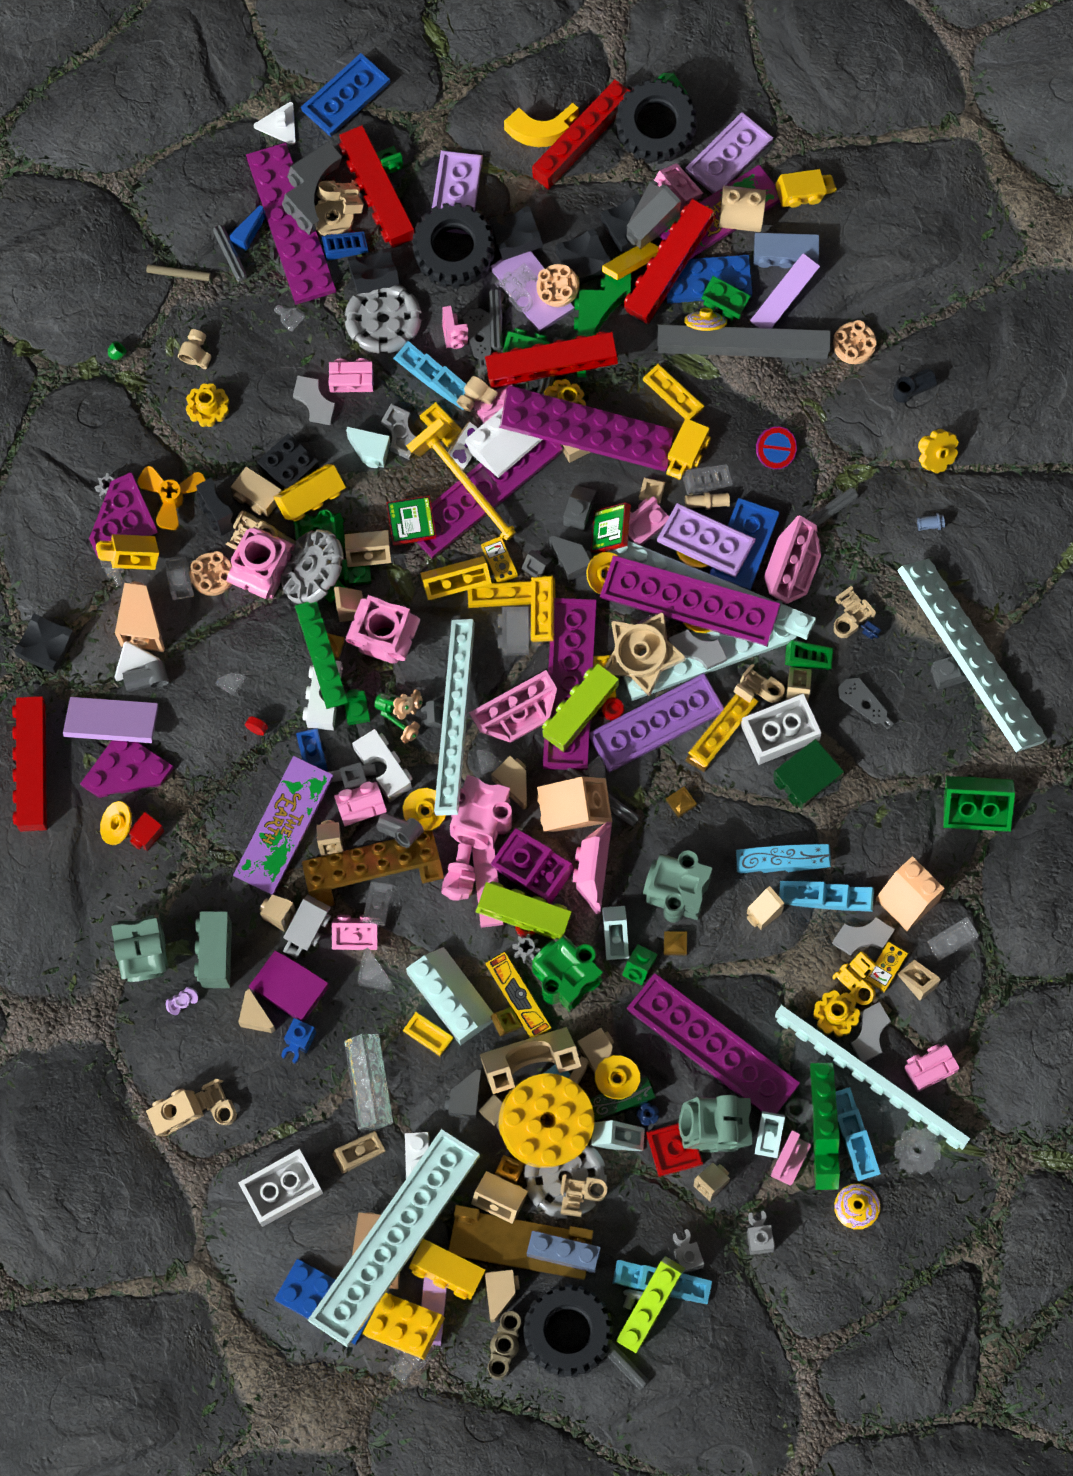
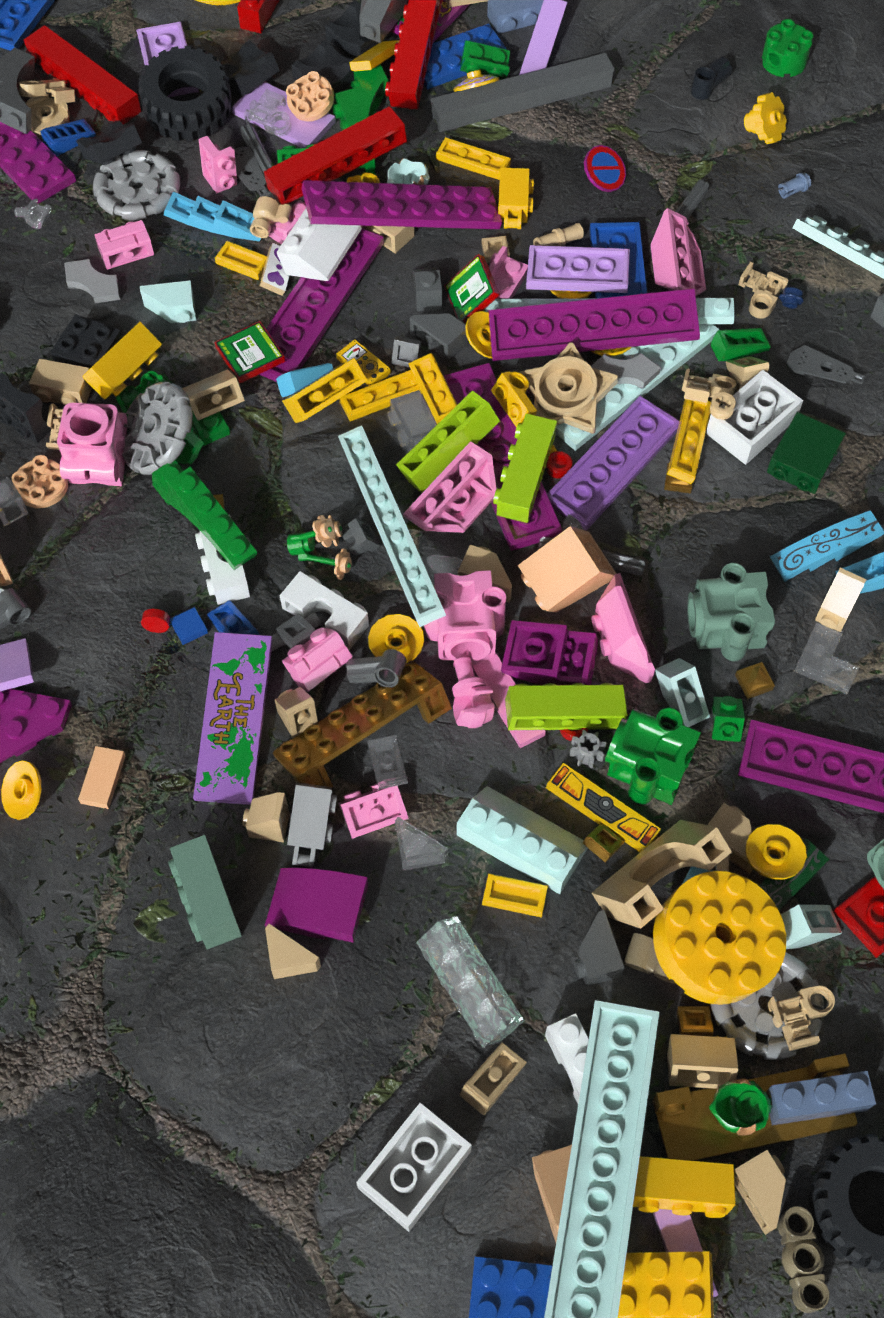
camera: 25 degrees left, 10 degrees down
sand green piece [111,914,168,982] -> none
red brick [128,812,164,851] -> none
tan brick [146,1089,204,1136] -> none
lavender piece [166,987,198,1015] -> none
tan piece [195,1079,237,1125] -> none
clear tile [215,673,246,696] -> none
blue brick [282,1018,316,1064] -> none
tan slope [334,587,367,622] -> none
bright pink piece [345,595,420,663] -> none
green bracket [345,689,370,725] -> none
green bracket [376,146,403,174] -> none
light grey tile [381,404,416,460] -> none
yellow tile [406,418,516,541] -> none
dark blue plate [637,1103,659,1126] -> none
pearl gold tile [666,787,697,818] -> none
clear slope [683,464,733,495] -> none
light nougat tile [833,320,876,364] -> none
none -> light nougat tile [78,746,126,809]
none -> blue tile [170,607,208,645]
none -> medium azure slope [276,363,333,397]
none -> light aqua hair [387,158,429,185]
none -> lime brick [396,390,500,493]
none -> yellow plate [491,371,538,428]
none -> green hair [709,1079,773,1135]
none -> tan bush [710,392,736,420]
none -> green brick [762,19,813,77]
none -> clear tile [794,622,859,694]

